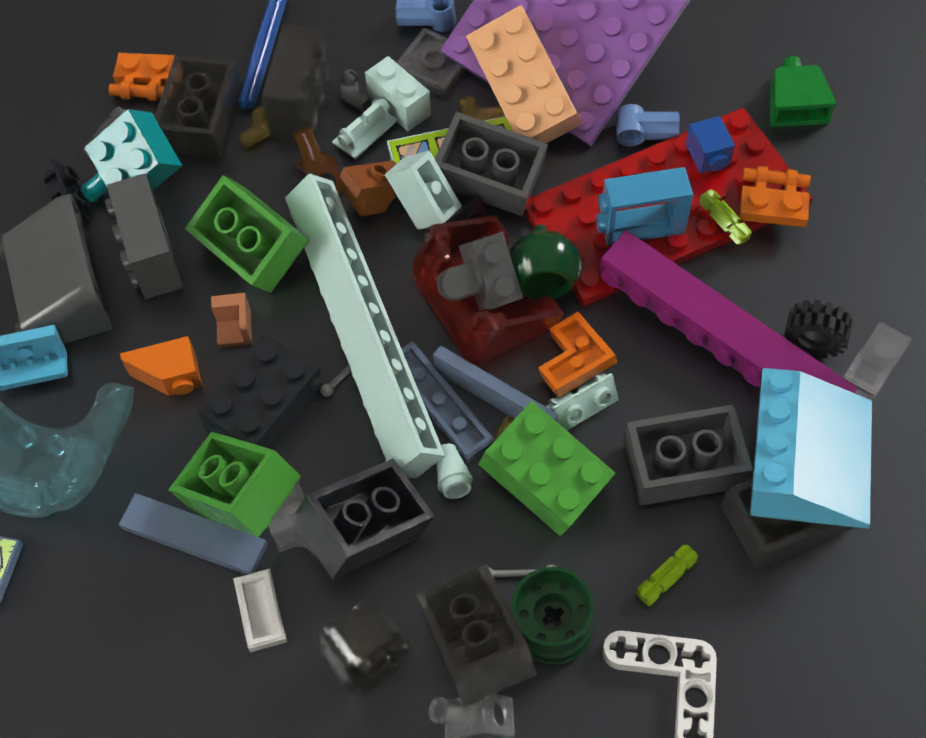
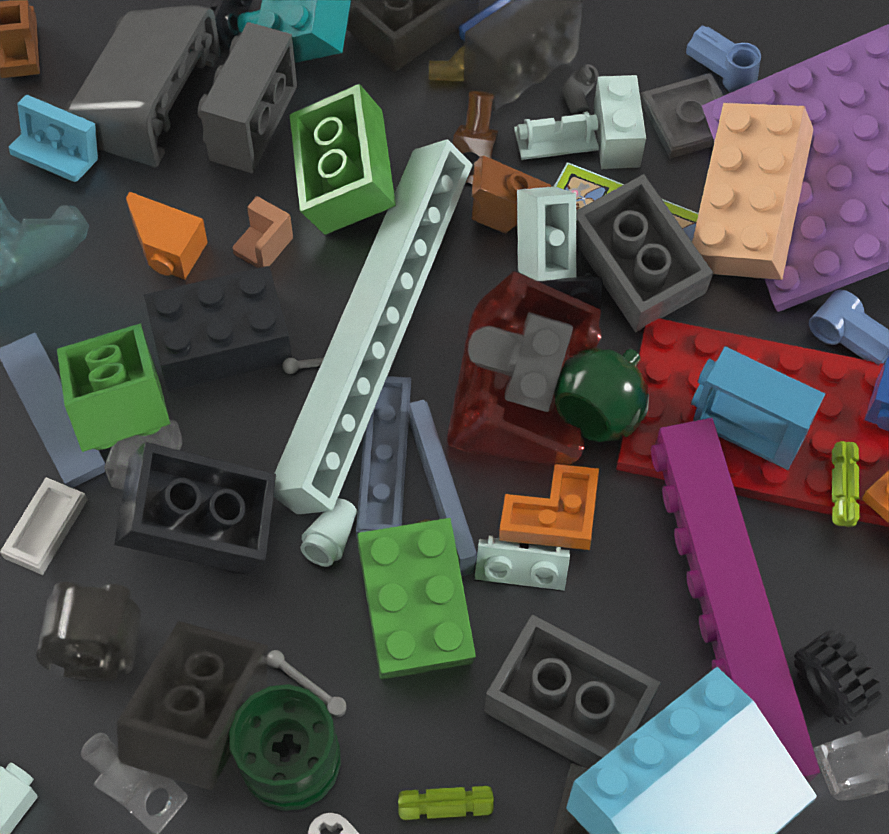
camera: 35 degrees right, 0 degrees up
clear yellow arm [459,96,504,121] -> none

